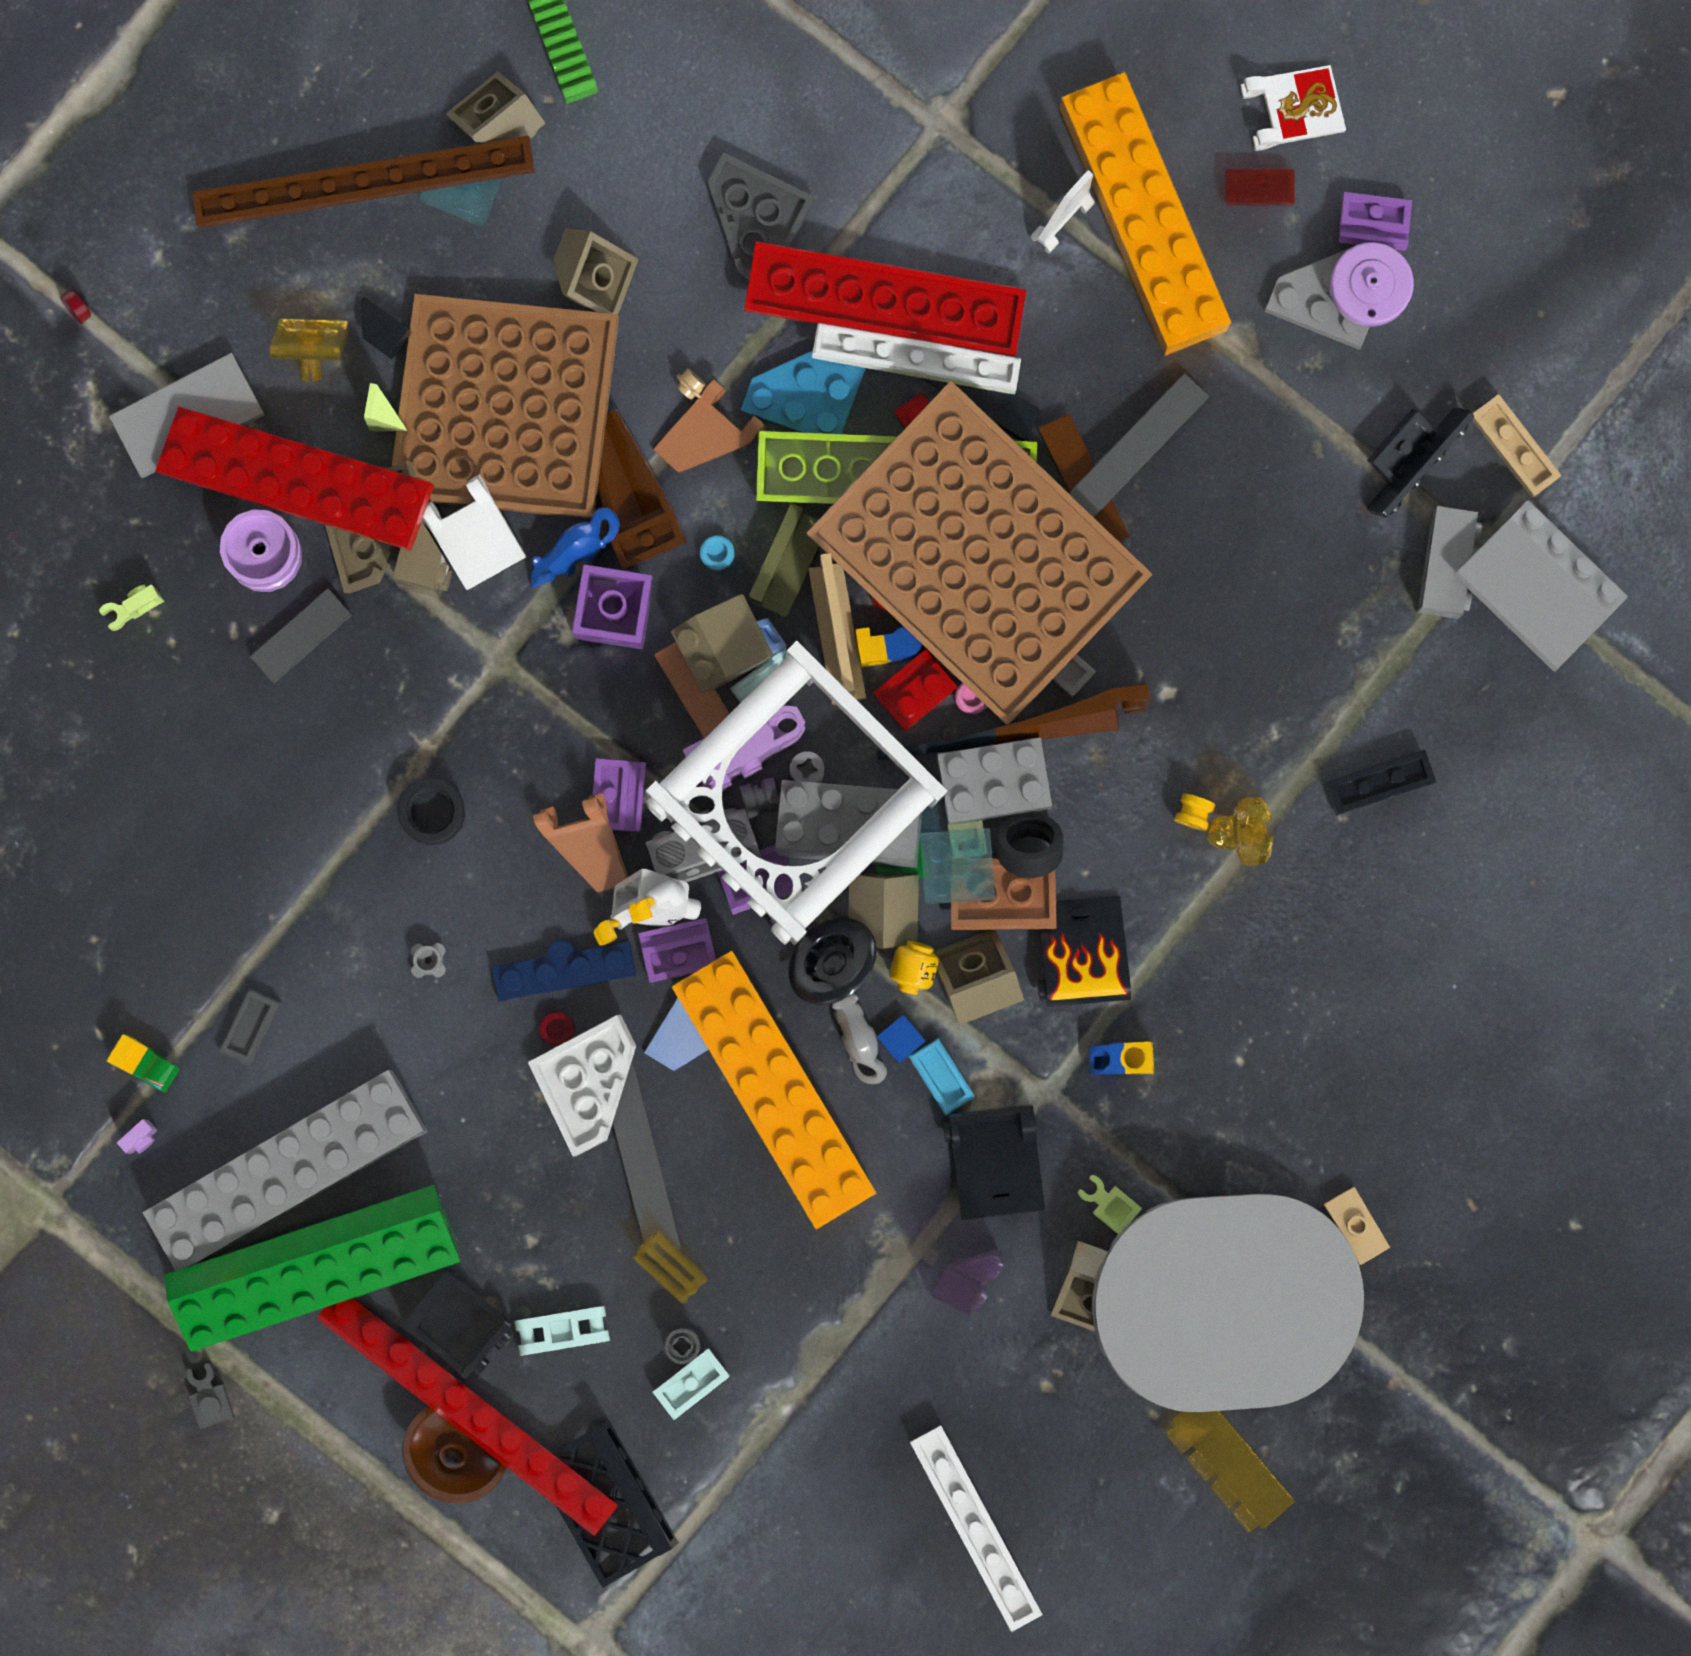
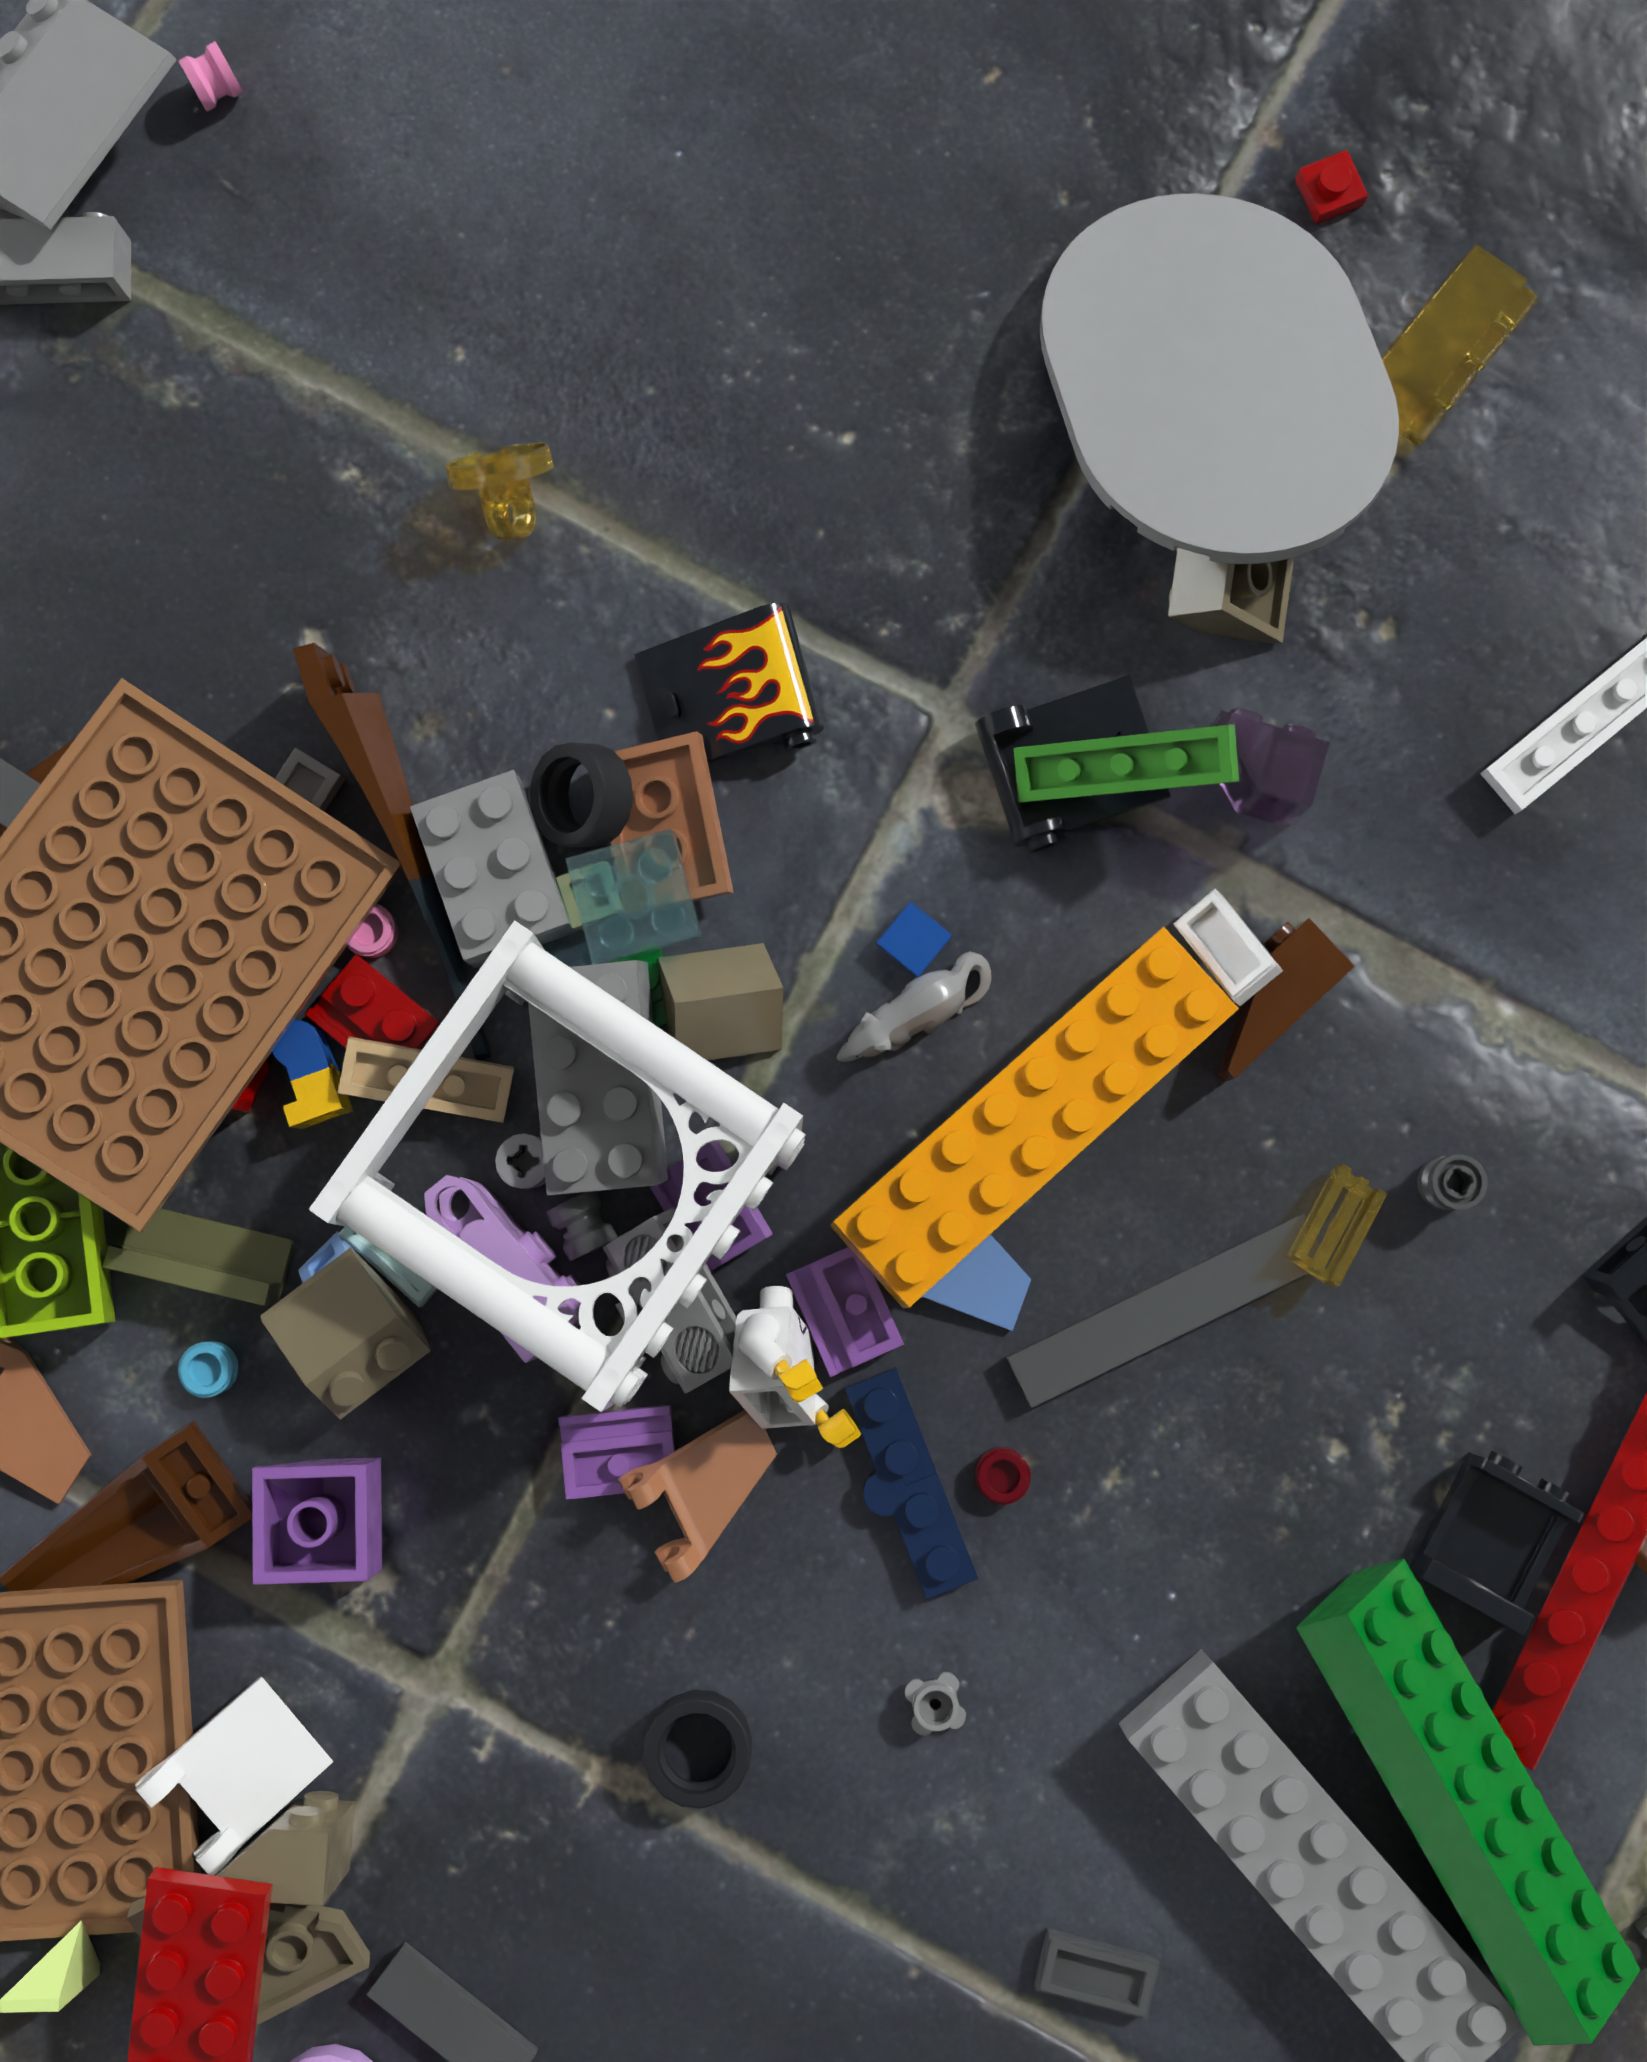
camera: 95 degrees left, 0 degrees up
light aqua plate [514,1306,610,1356] -> none
white plate [528,1015,636,1157] -> none
blue animal [530,507,620,588] -> none
light aqua plate [653,1348,730,1420] -> none
nougat tile [654,642,730,738] -> none
black wheel [788,918,877,1005] -> none
tan fence [808,553,866,705] -> none
yellow head [889,941,939,995] -> none
medium azure tile [908,1038,975,1116] -> none
dark tan slope [933,930,1024,1025] -> none
yellowish green plate [1077,1175,1142,1234] -> none
leg [1088,1042,1154,1075] -> none
yellow wheel [1174,793,1215,831] -> none
tan plate [1323,1187,1390,1265] -> none
black plate [1325,750,1436,816] -> none
none -> bright pink wheel [178,41,243,112]
none -> tan plate [338,1036,514,1123]
none -> bright green gear [1014,724,1239,802]
none -> white tile [1173,889,1283,1006]
none -> reddish brown slope [1218,918,1355,1082]
none -> red plate [1295,150,1368,225]

